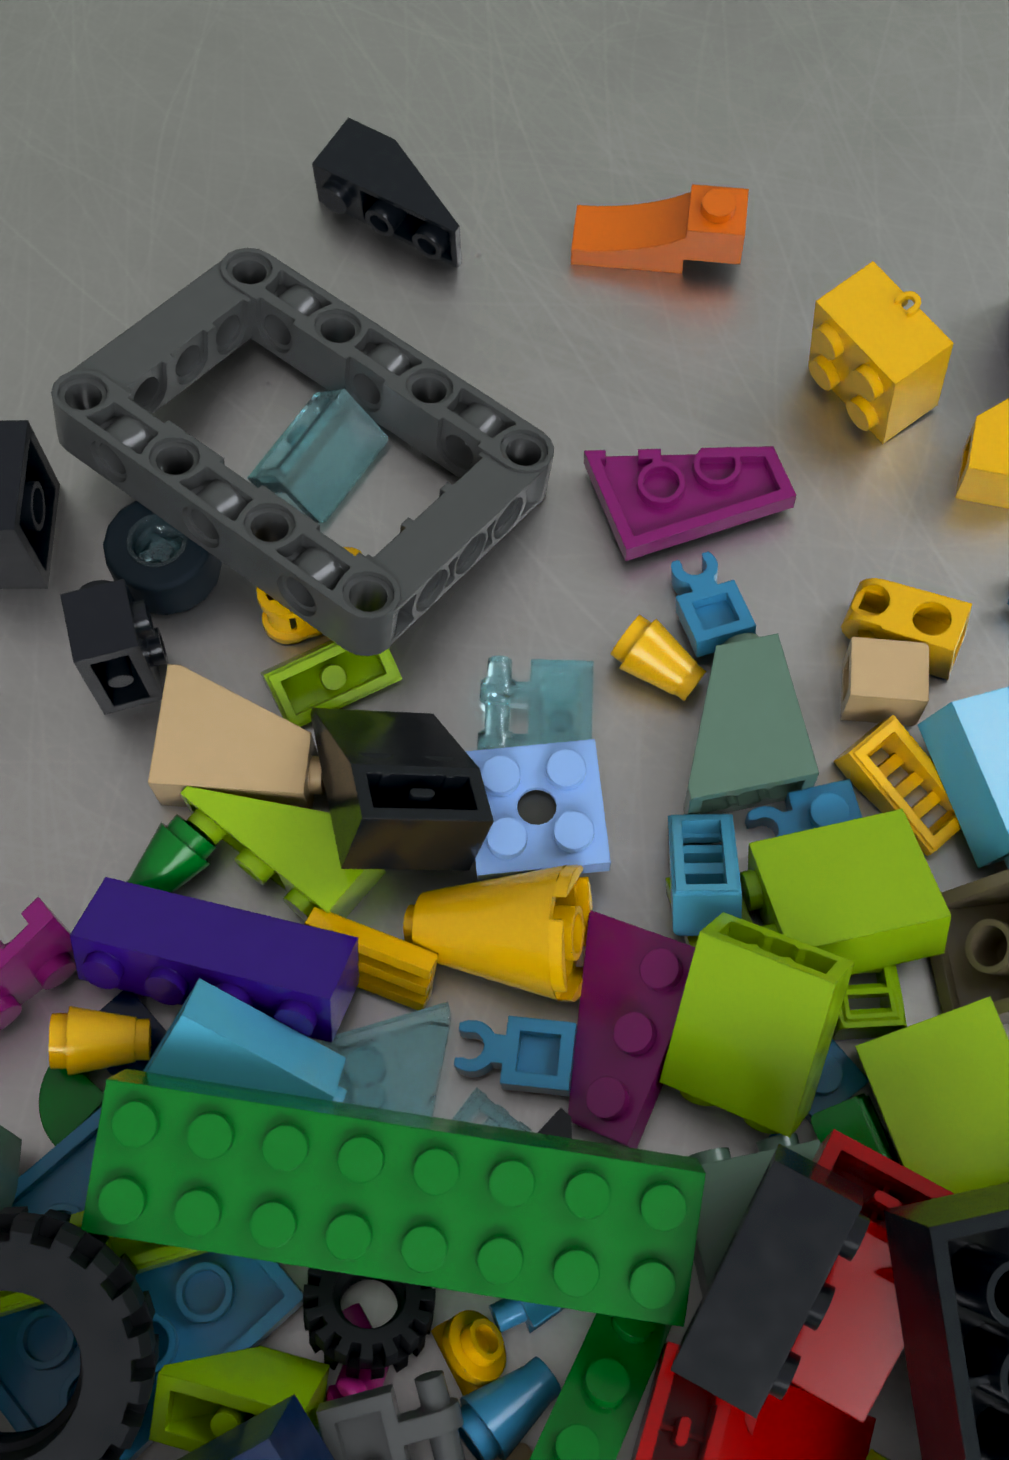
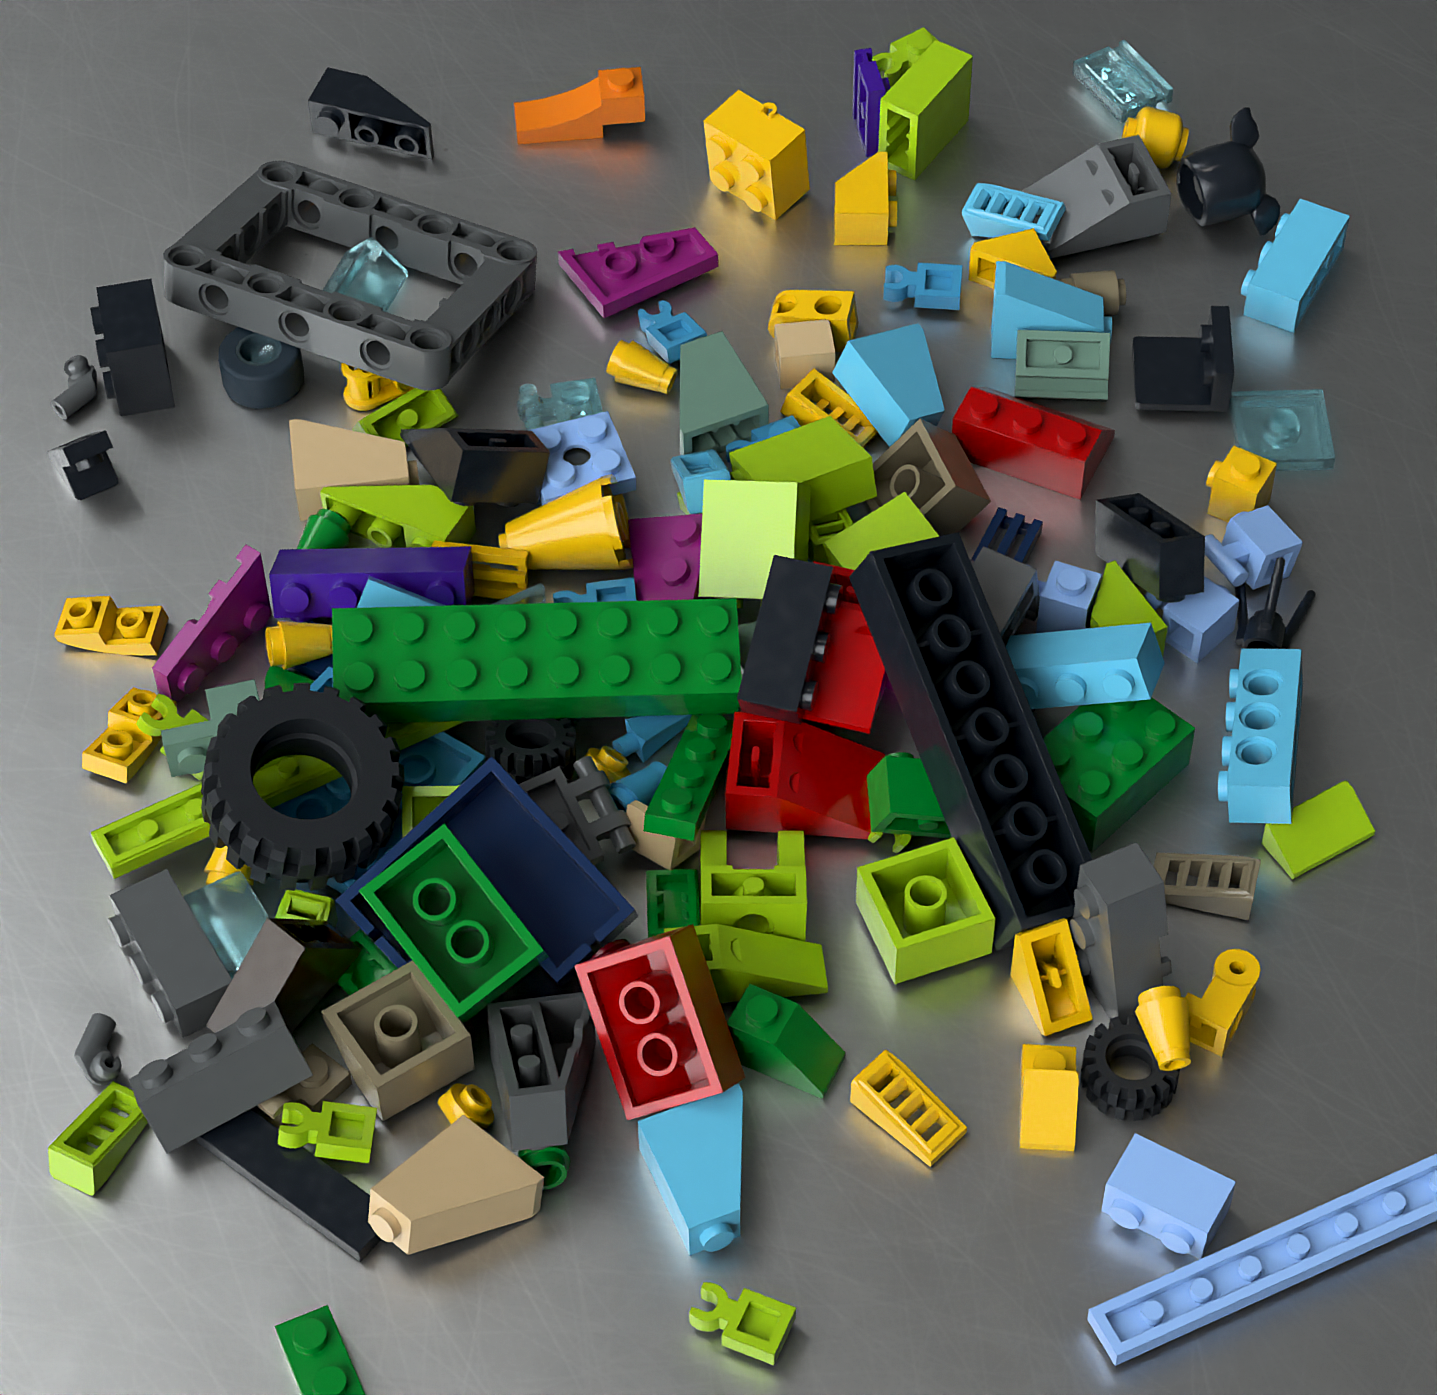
camera: 15 degrees left, 15 degrees down
black brick [60,578,168,715] -> none

